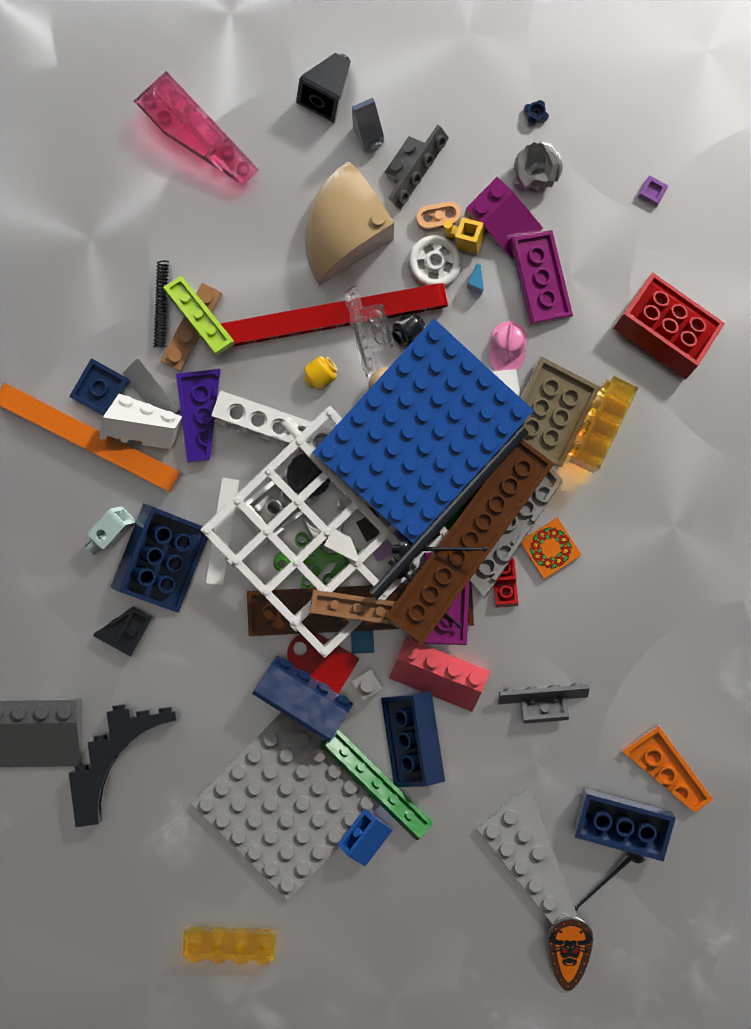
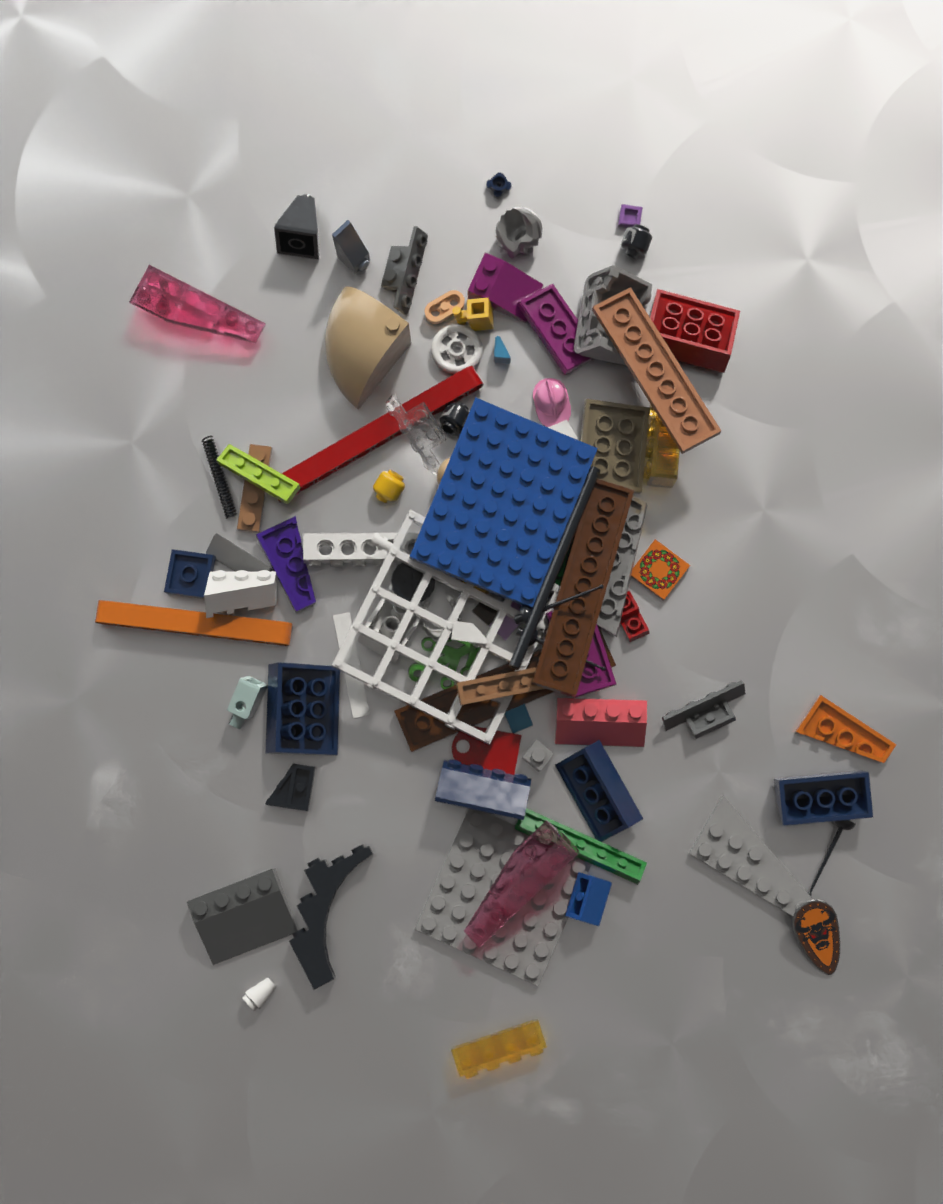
camera: 20 degrees left, 5 degrees down
none -> white cone [242,978,276,1011]
none -> clear pink wedge [464,820,579,948]
none -> light grey windscreen [574,265,653,366]
none -> nougat plate [592,287,721,454]
none -> black head [621,224,652,258]

